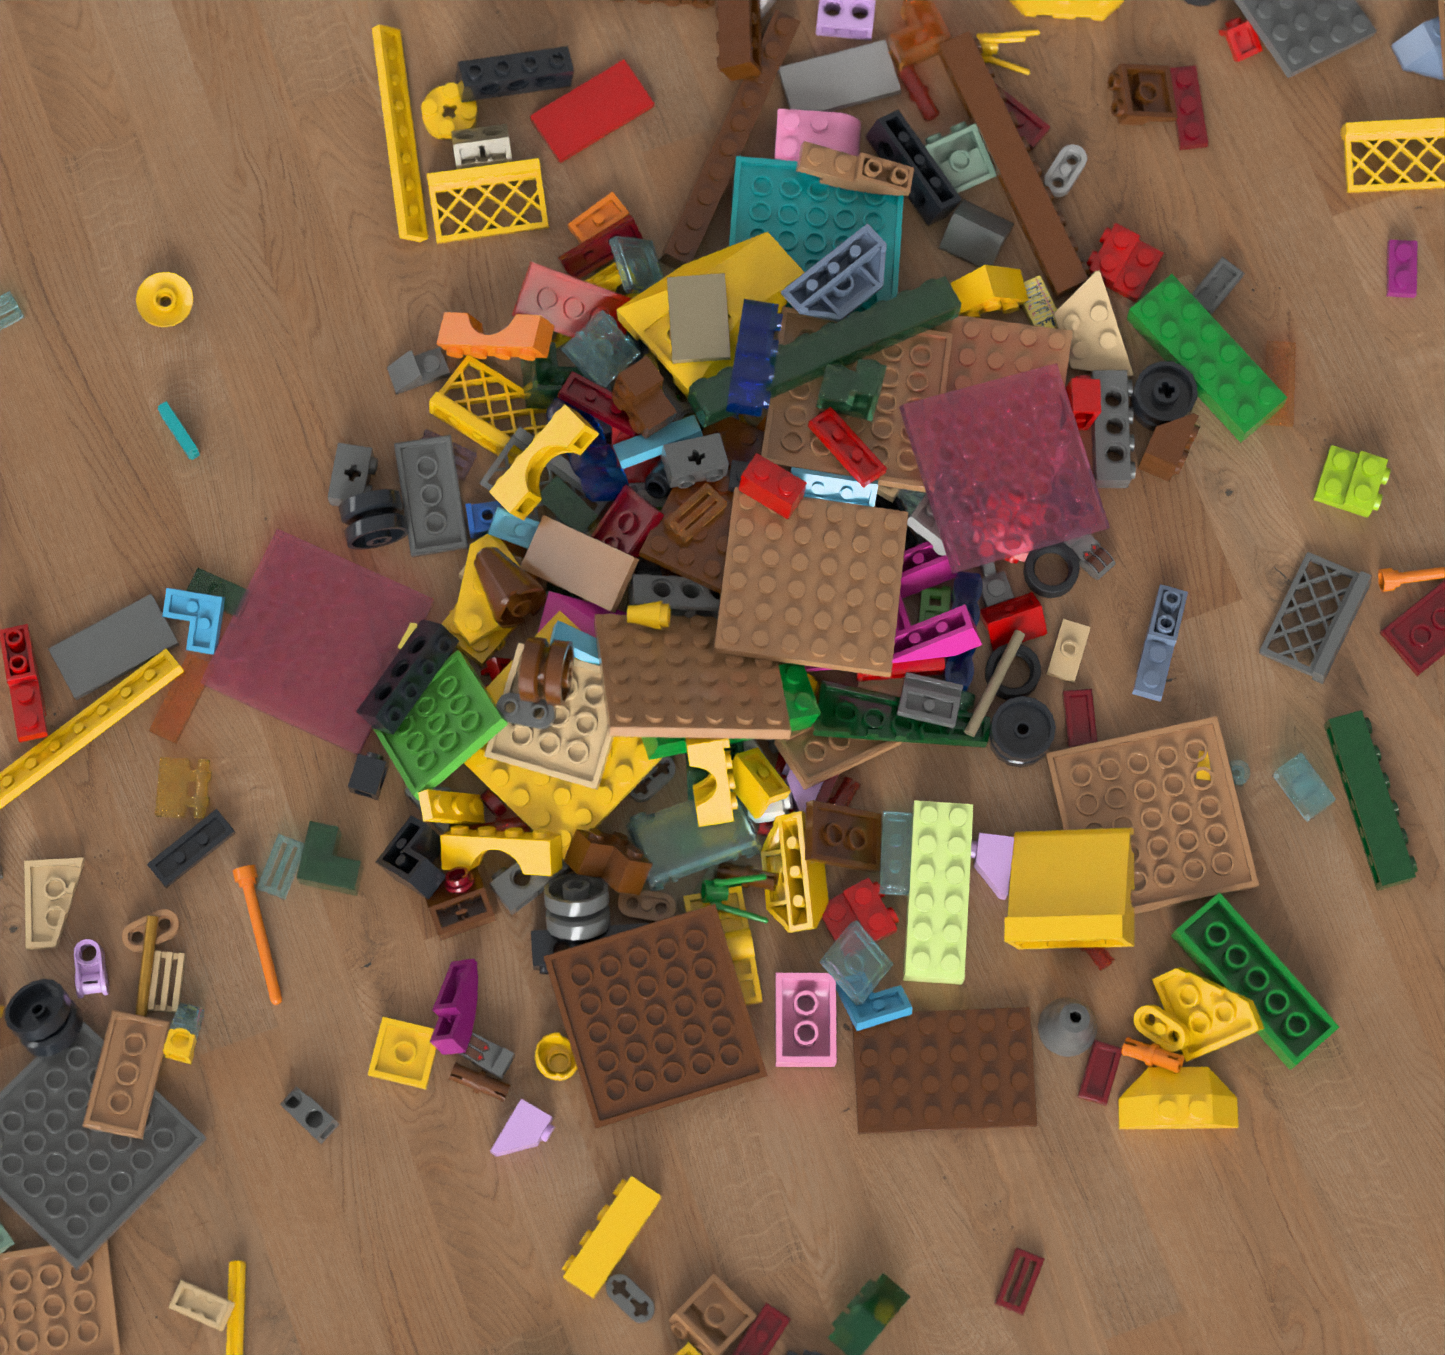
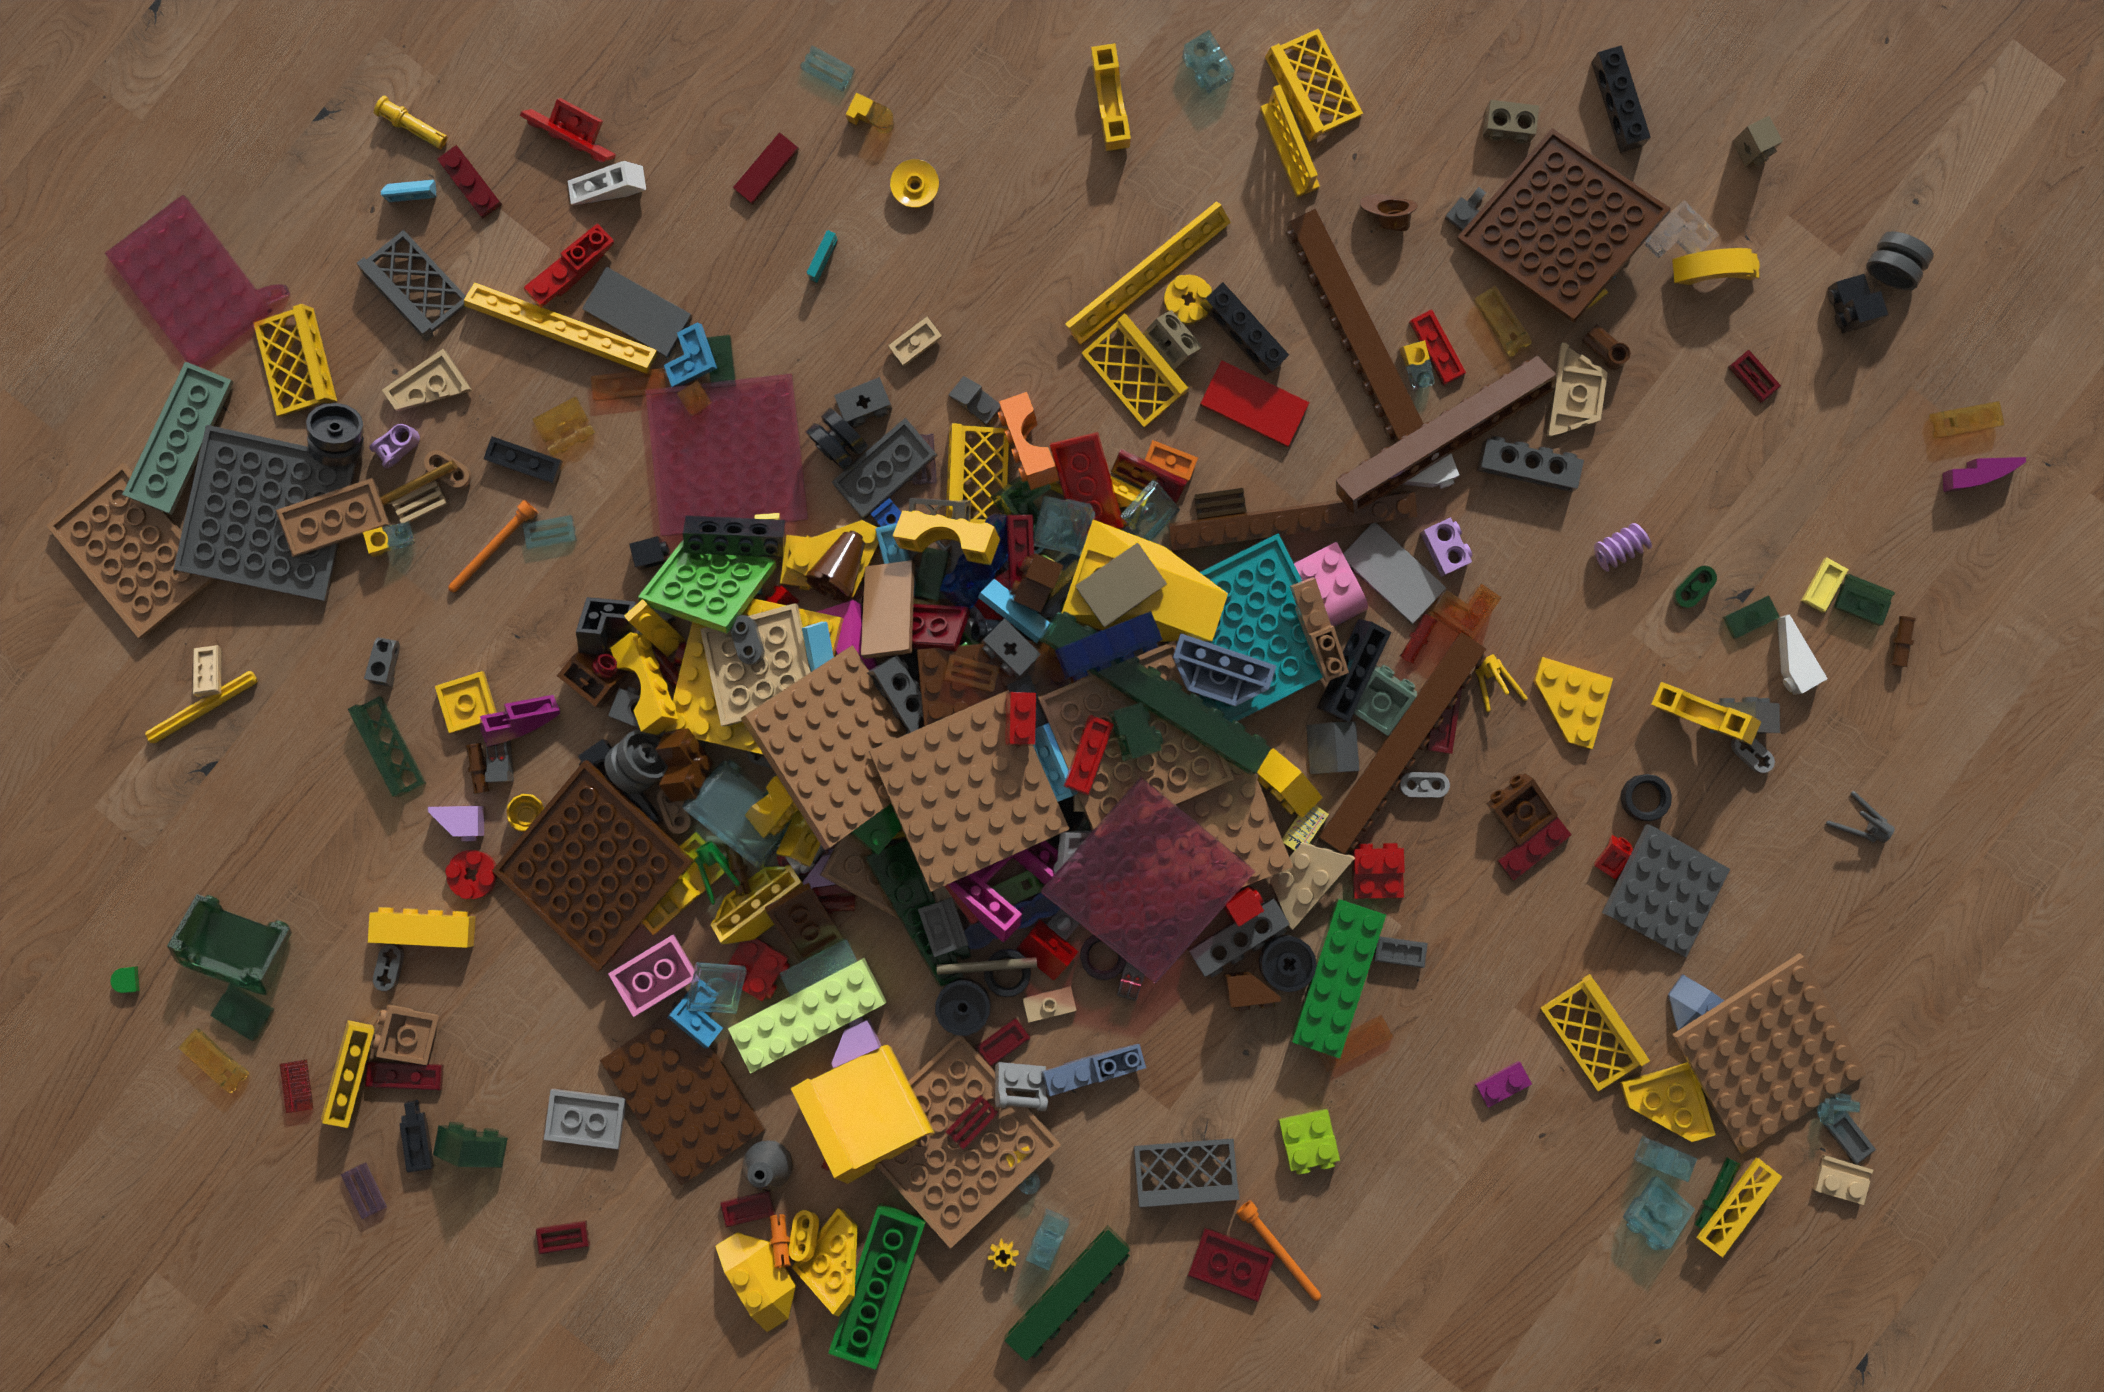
camera: 65 degrees right, 10 degrees up
clear green brick [296,821,364,896] -> none
reddish brown wheel [519,636,574,706] -> none
yellow cone [627,601,671,630] -> none
none -> clear green fence [348,696,426,797]
none -> red plate [445,850,497,899]
none -> light grey plate [544,1089,626,1149]
none -> clear orange tile [677,380,712,416]
none -> dark red tile [733,132,799,205]
none -> leg [846,93,895,133]
none -> tan plate [888,317,942,367]
none -> dark red tile [946,1095,998,1149]
none -> yellow gear [988,1238,1019,1272]
none -> light grey plate [995,1062,1048,1111]
none -> yellow arch [1091,43,1131,151]
none -> dark brown tile [1194,488,1247,519]

